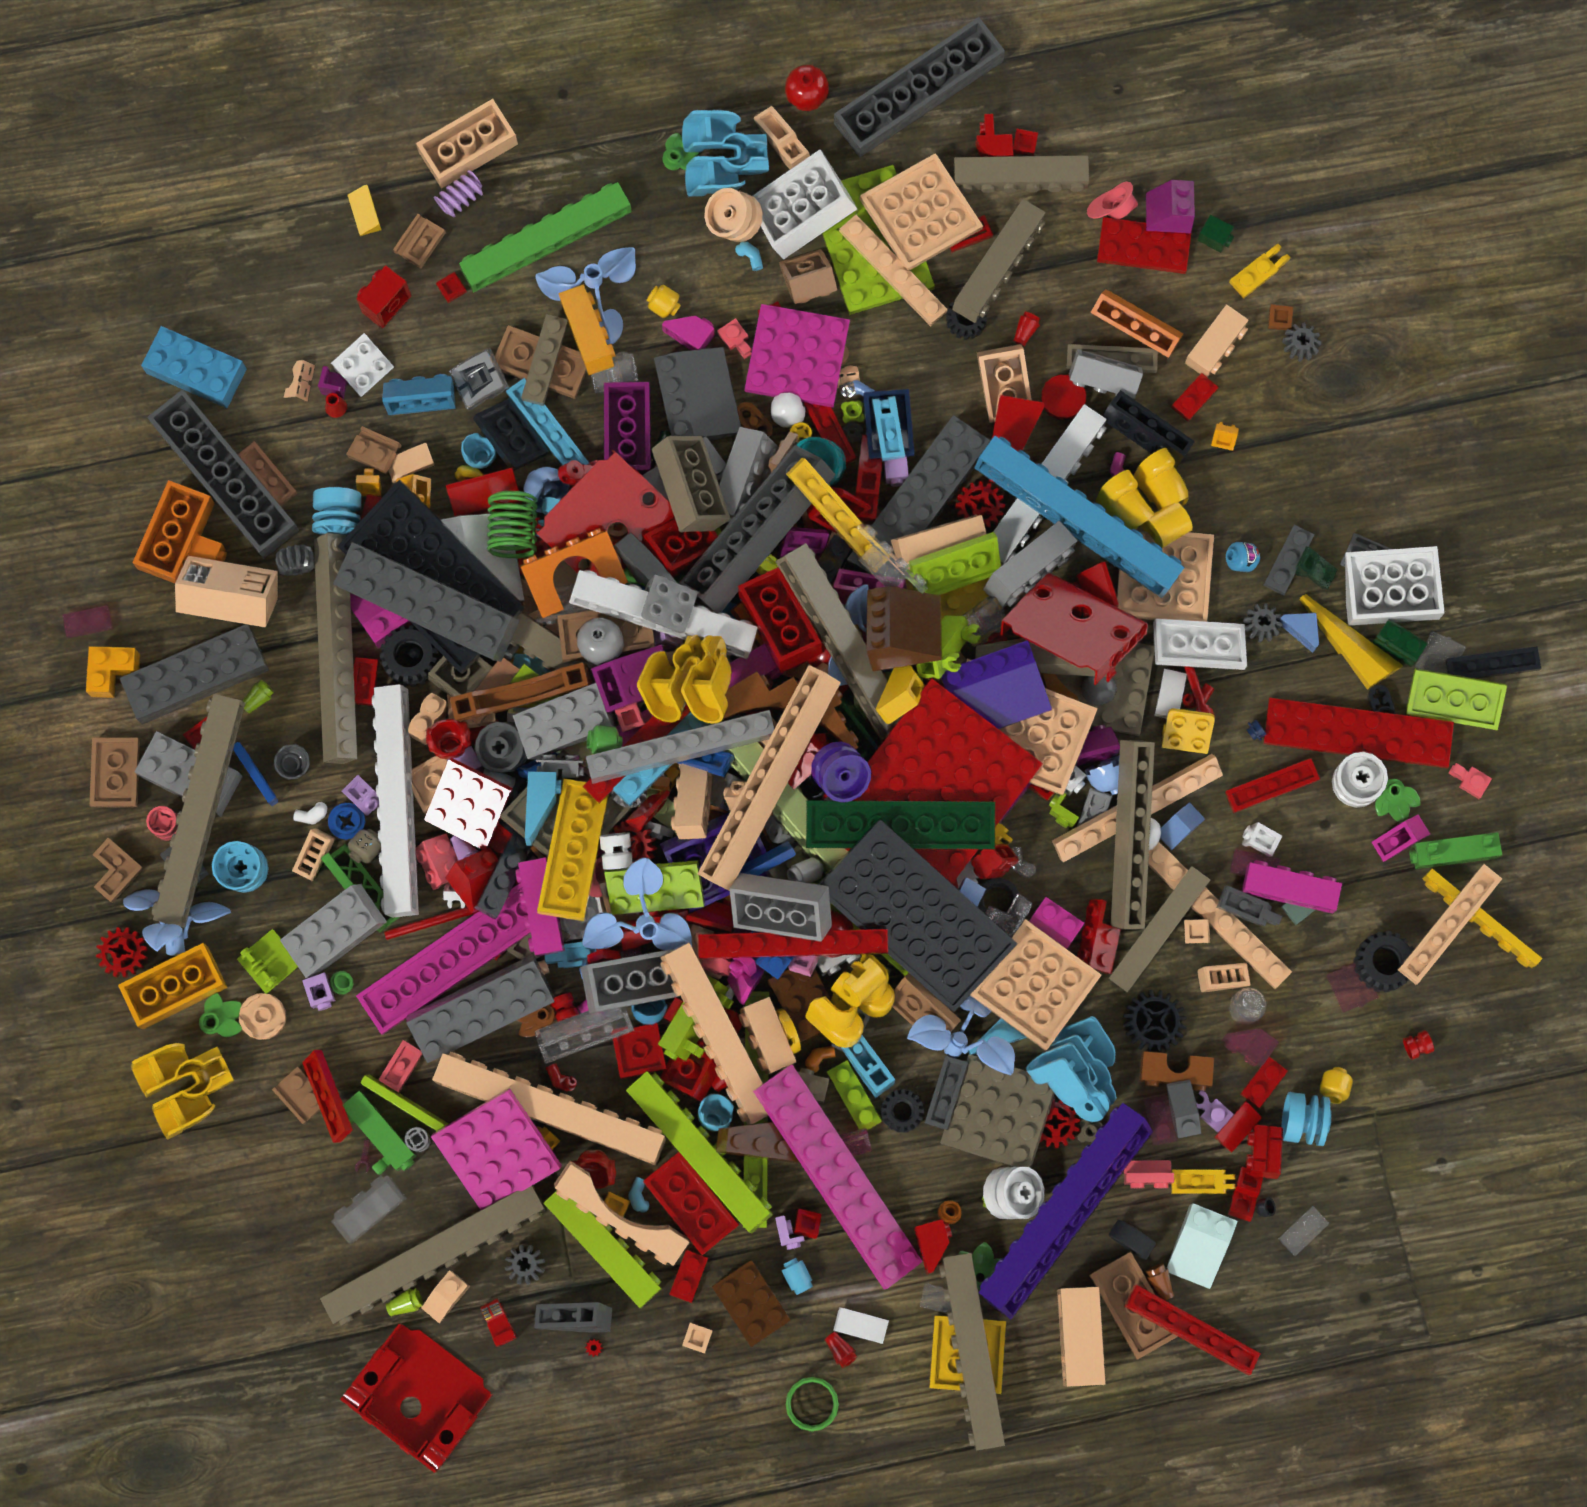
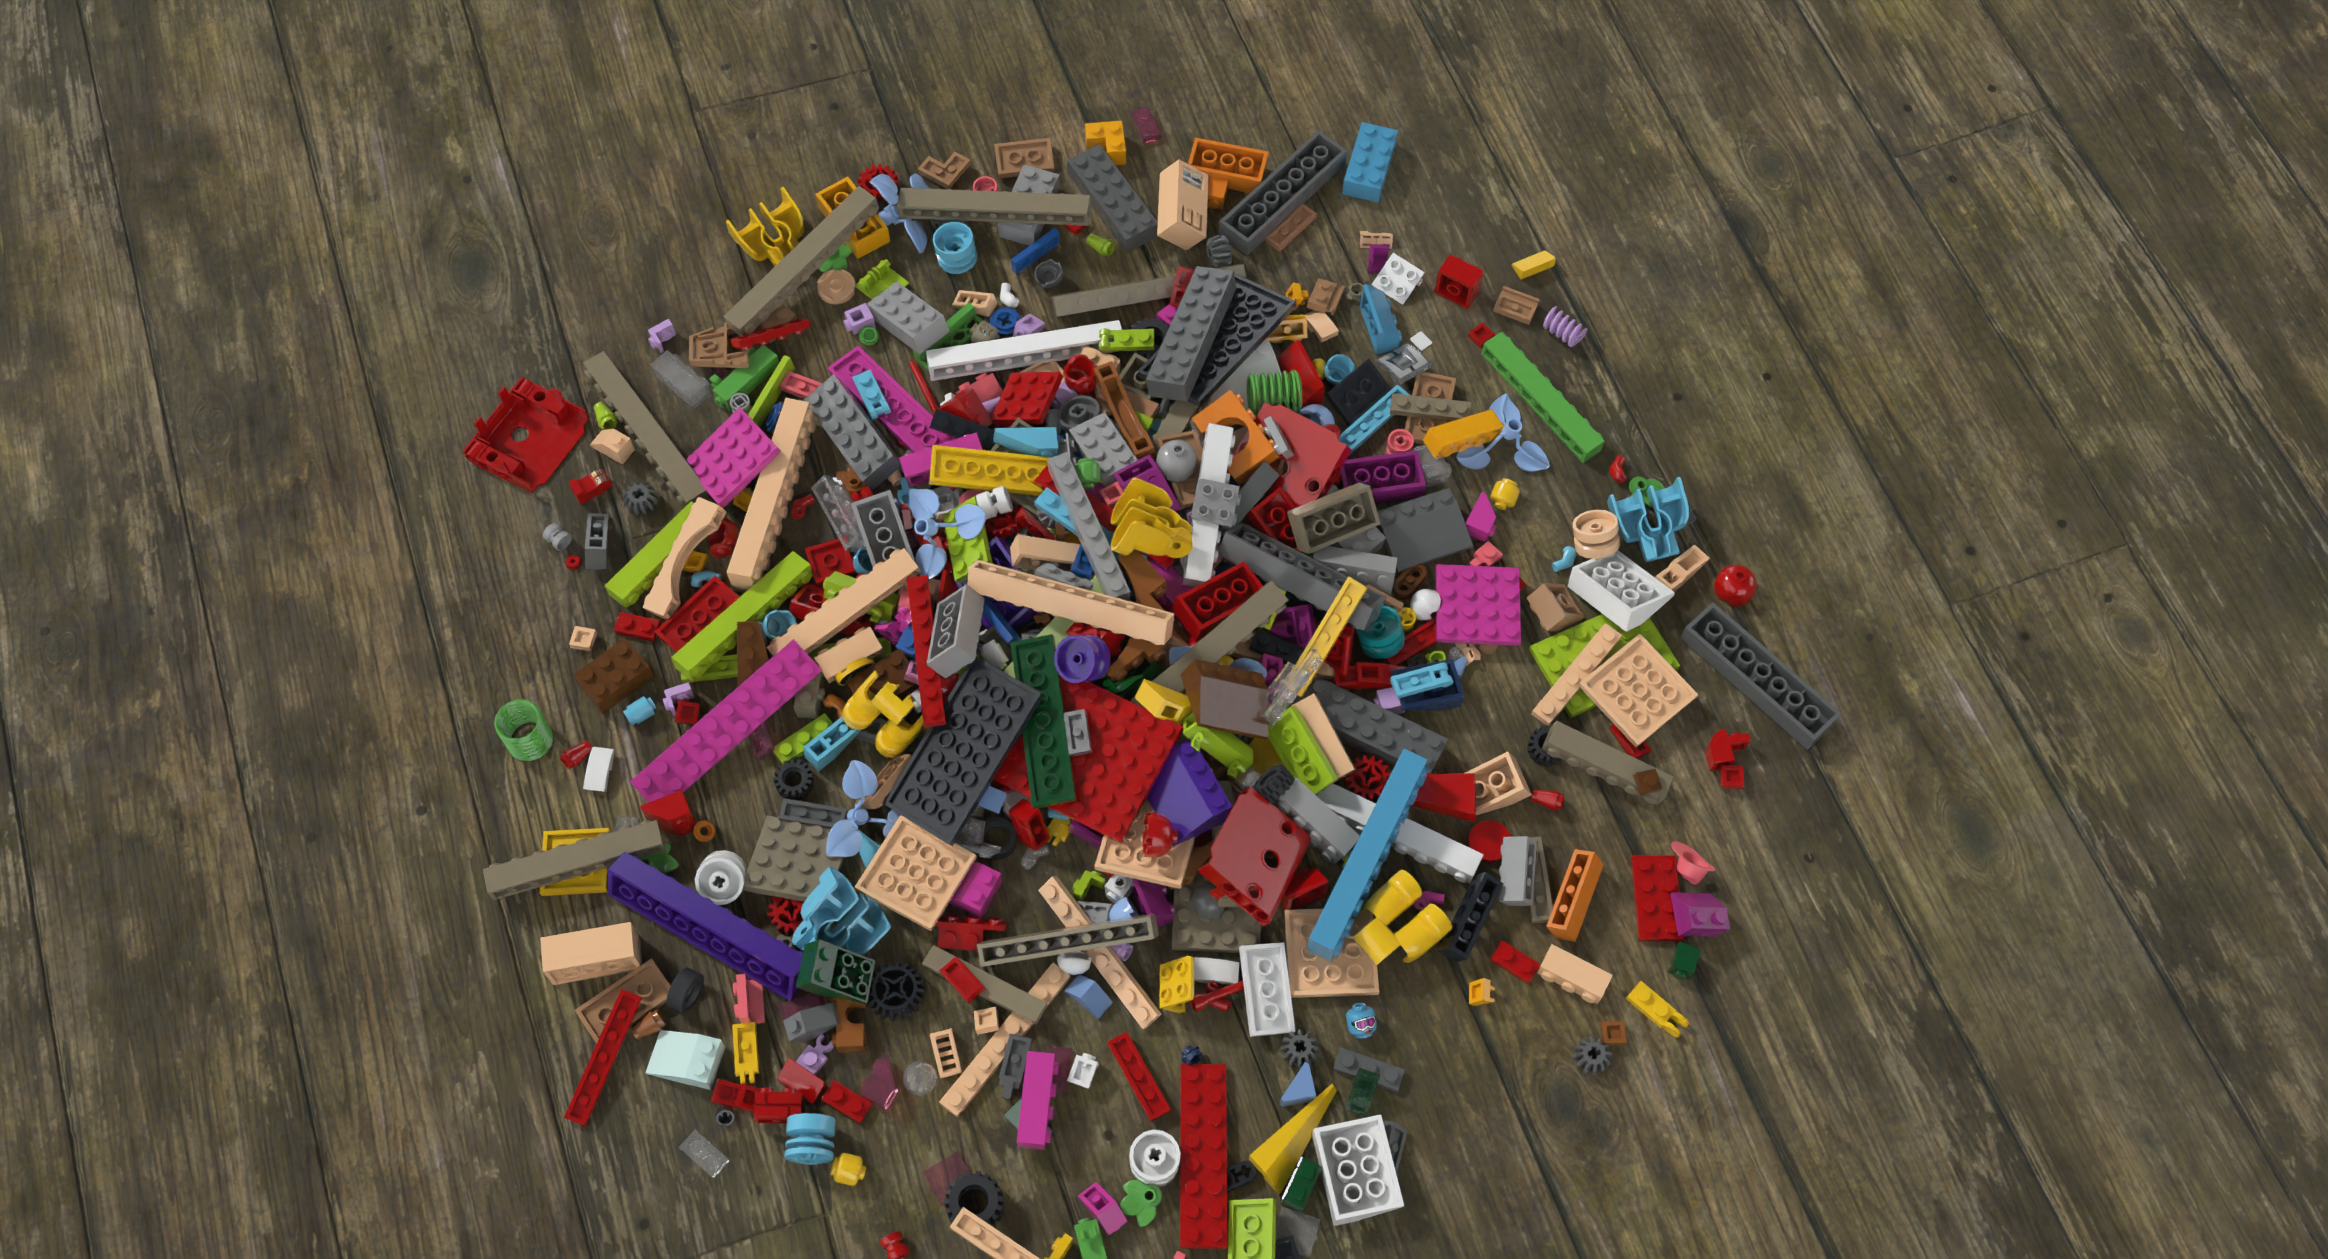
camera: 80 degrees right, 15 degrees down
medium azure wheel [312,487,361,535] -> none
red cone [325,393,347,418] -> none
red plate [354,657,379,706] -> none
light nougat brick [416,99,518,189] -> none
dark tan brick [953,156,1089,193] -> none
none -> light grey wheel [543,523,572,551]
none -> lavender bracket [648,319,676,353]
none -> medium nougat wing [689,322,749,368]
none -> dark tan brick [723,186,879,336]
none -> blue gear [766,402,784,433]
none -> dark green slope [796,939,875,1004]
none -> medium azure plate [852,370,891,420]
none -> red tile [939,956,985,1004]
none -> light grey hinge [1034,563,1094,591]
none -> flat silver plate [1063,709,1092,757]
none -> lime plate [1099,328,1155,351]
none -> green bar [1103,674,1143,694]
none -> red cylinder [1142,813,1177,858]
none -> red slope [1169,266,1195,307]
none -> black tyre [1253,764,1295,803]
none -> light grey plate [1264,416,1294,459]
none -> dark tan plate [1346,283,1363,302]
none -> coral wheel [1385,429,1414,455]
none -> white sticker [1410,331,1432,351]
none -> red arm [1609,455,1627,484]
none -> reddish brown plate [1633,768,1663,795]

